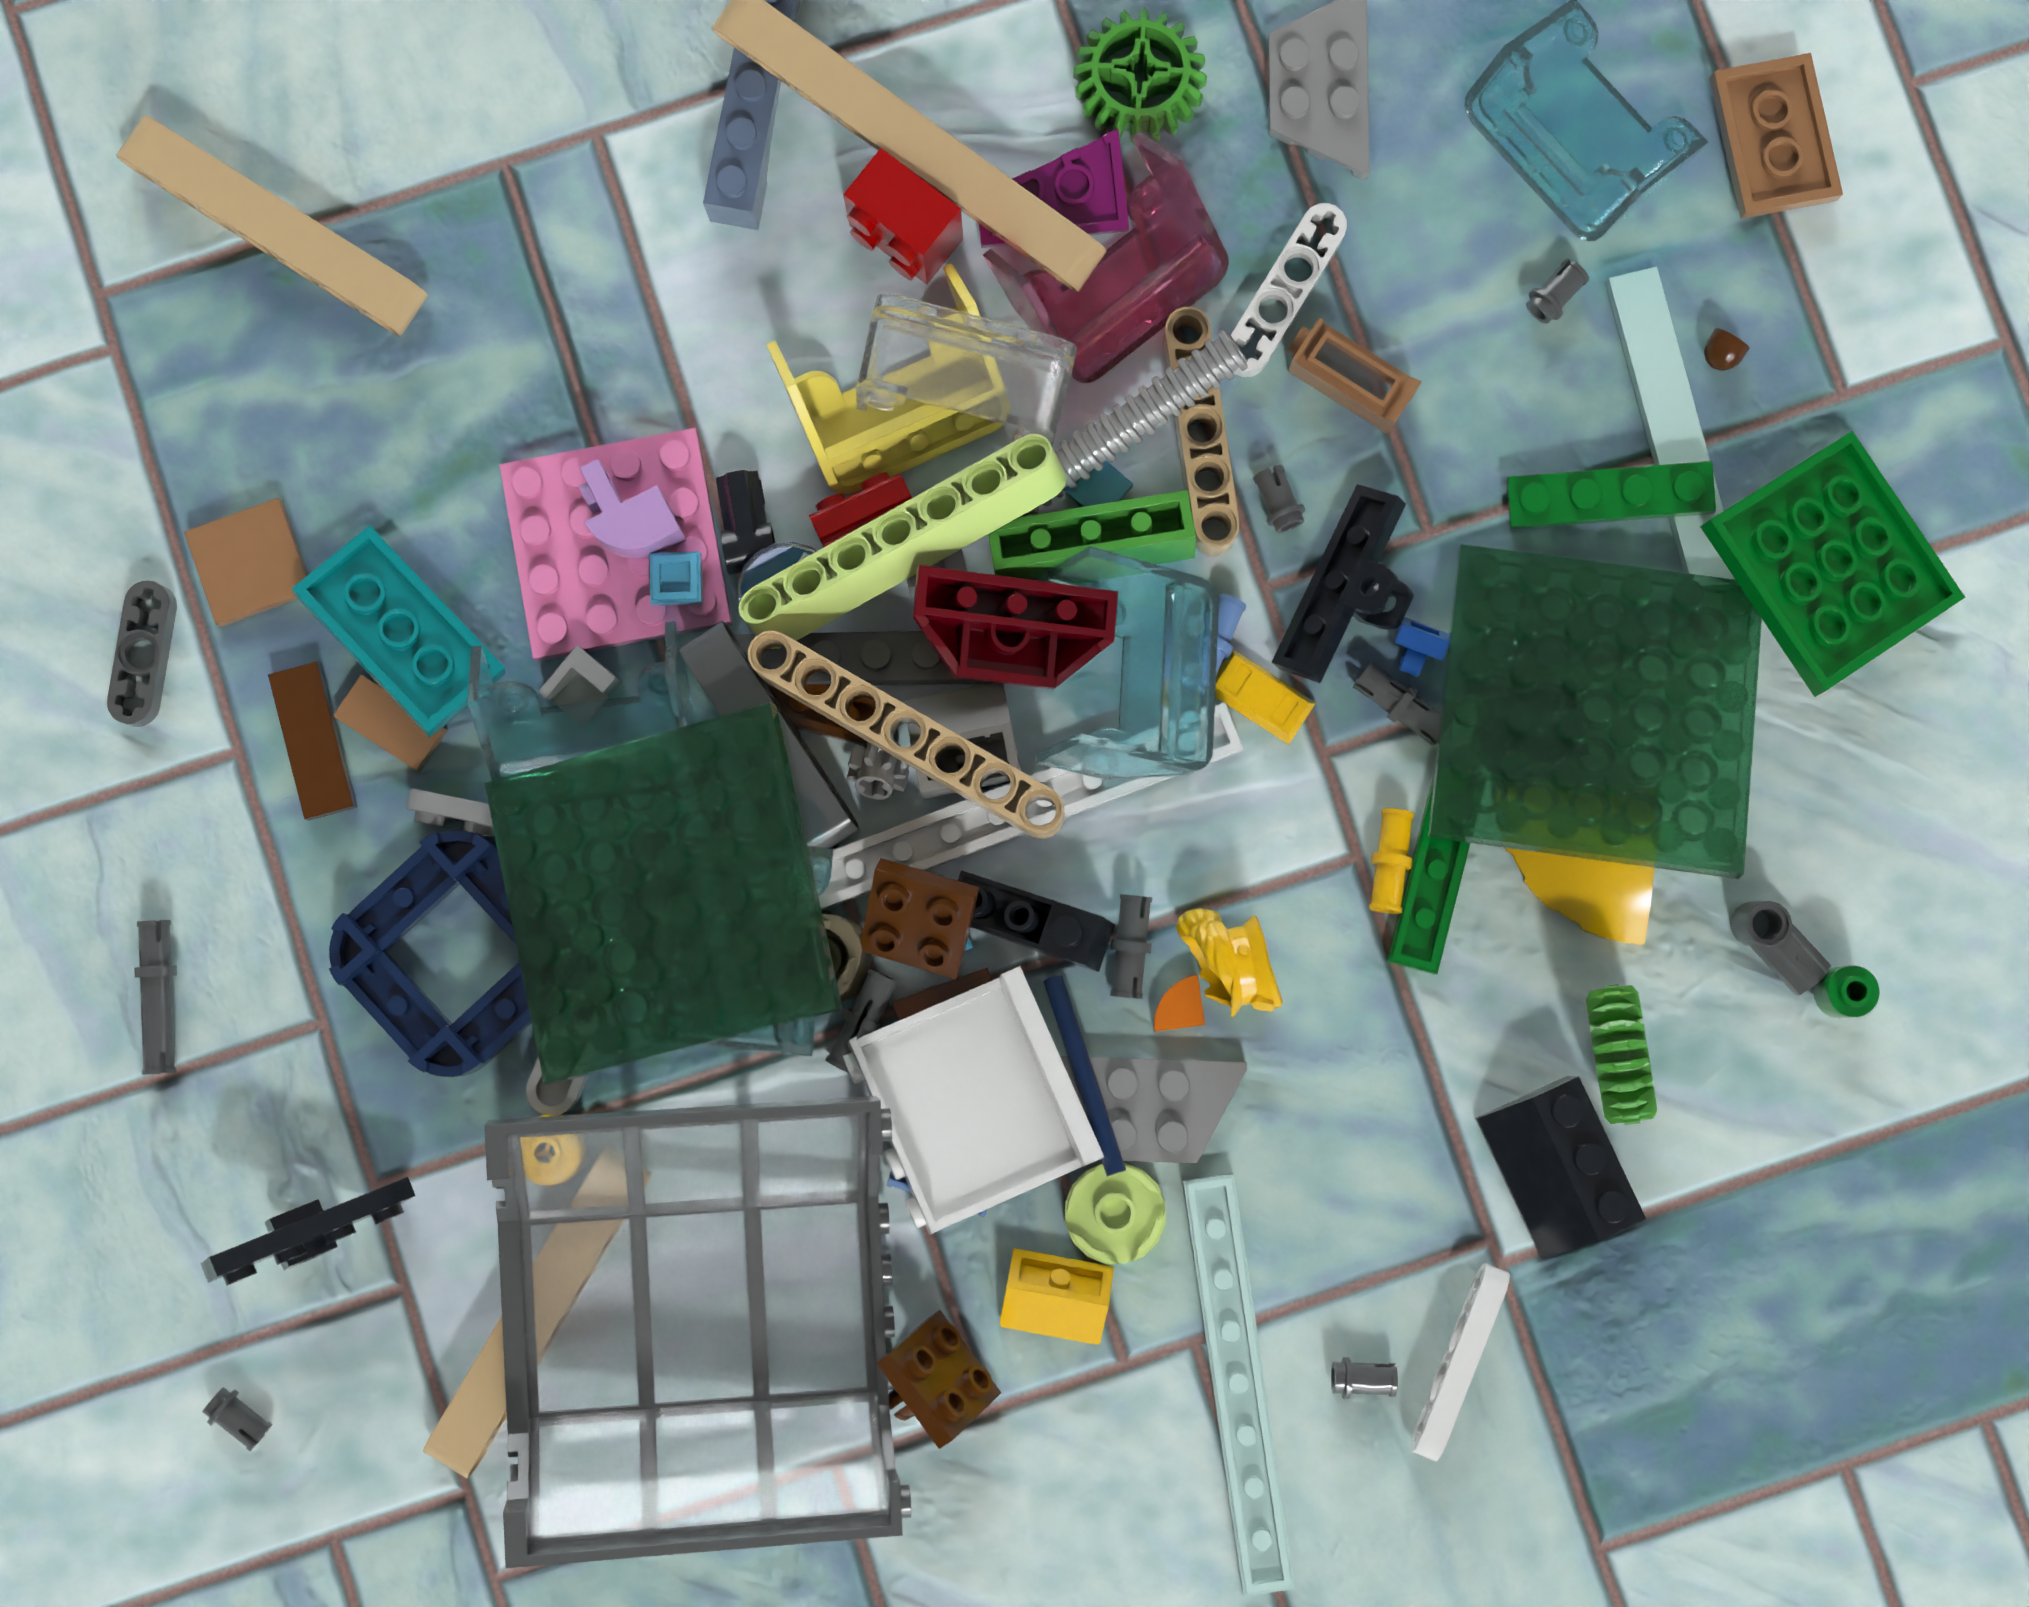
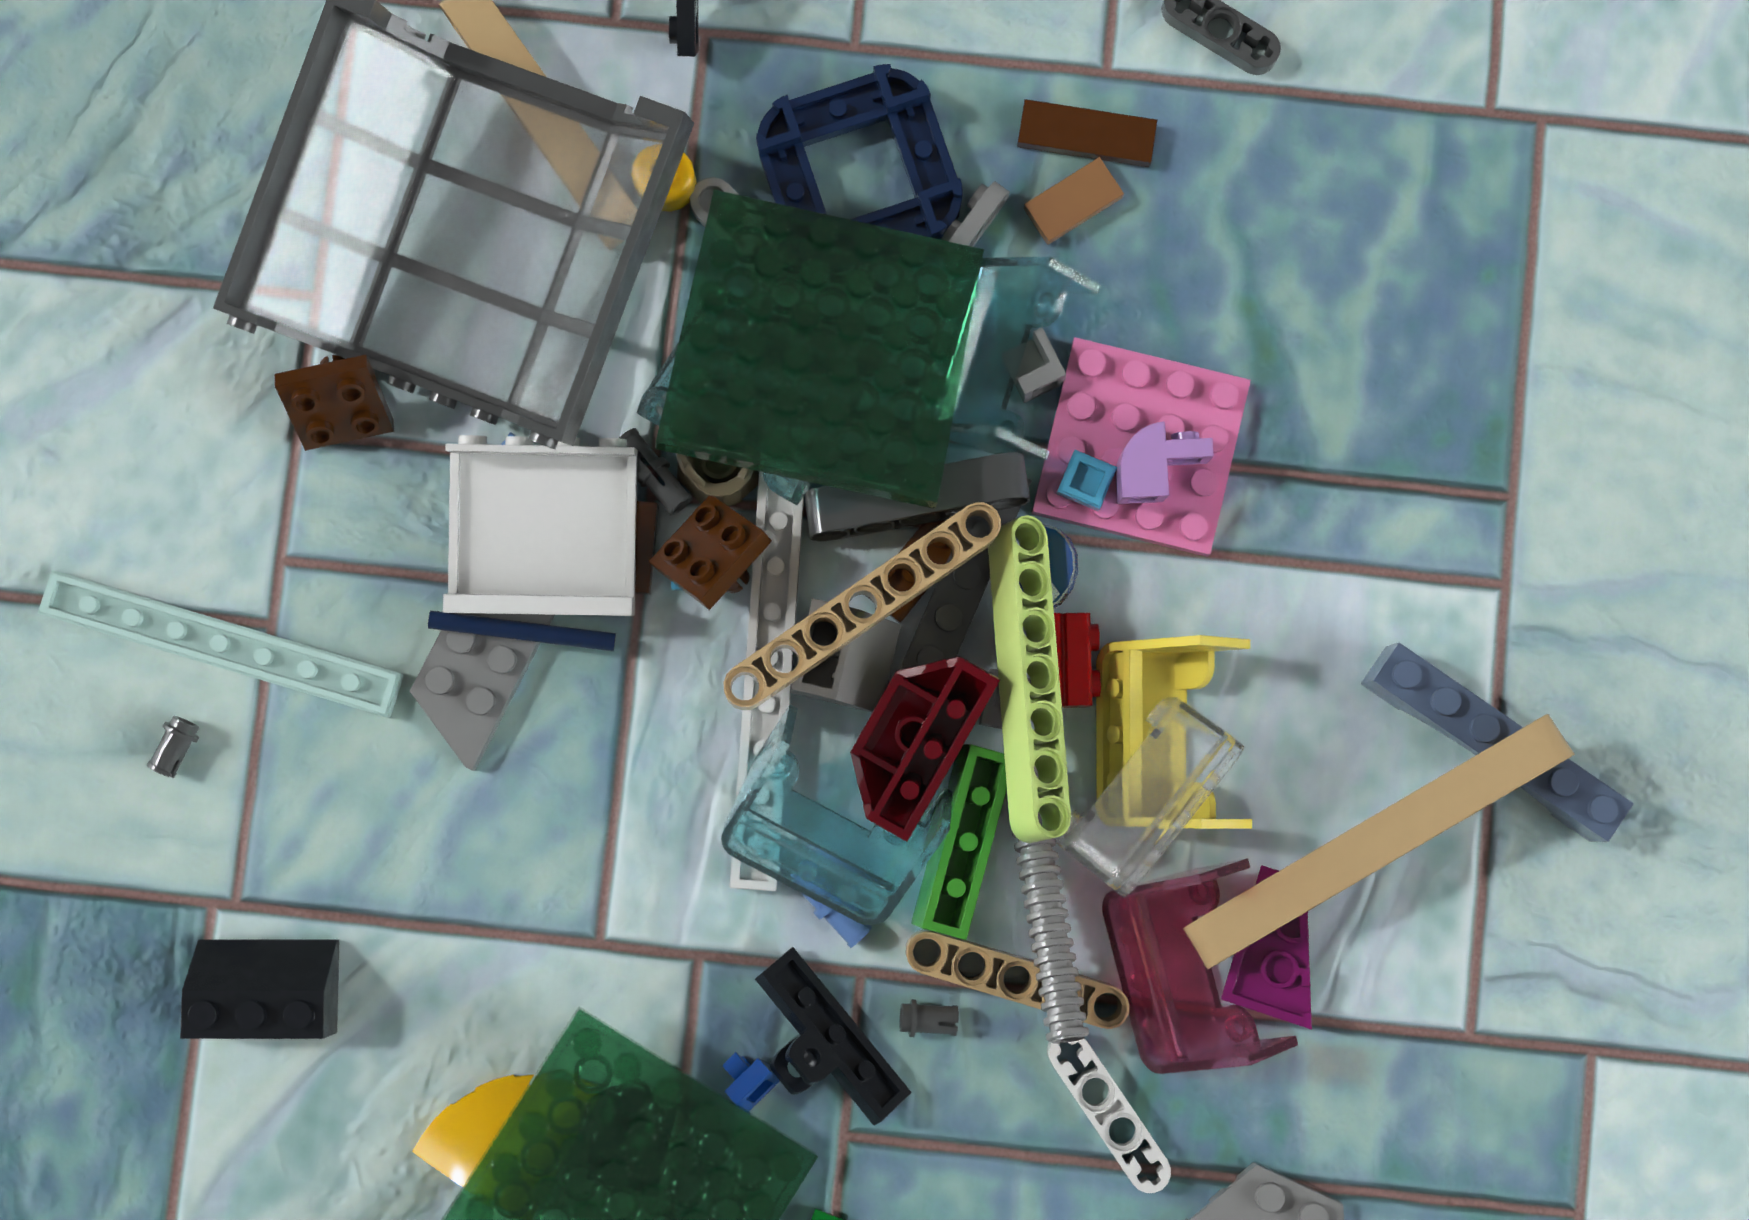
camera: 110 degrees right, 0 degrees up
tan beam [116,115,428,337] -> none
medium nougat tile [184,498,308,627] -> none
teal plate [291,525,506,738] -> none
black piece [716,470,777,575] -> none
red brick [843,148,963,285] -> none
light grey gear [847,741,910,800] -> none
black slope [957,870,1115,972] -> none
yellow panel [1000,1248,1114,1345] -> none
medium azure tile [1064,461,1133,507] -> none
yellowish green tile [1065,1162,1166,1264] -> none
bright green gear [1073,7,1207,145] -> none
dark grey pin [1110,894,1153,999] -> none
orange tile [1153,975,1205,1032] -> none
yellow piece [1176,908,1283,1018] -> none
yellow tile [1210,649,1316,745] -> none
medium nougat window [1287,318,1421,435] -> none
dark grey pin [1353,661,1453,747] -> none
yellow pin [1369,808,1415,914] -> none
green tile [1386,766,1487,975] -> none
white beam [1410,1263,1510,1462] -> none
bright green gear [1586,984,1657,1125] -> none

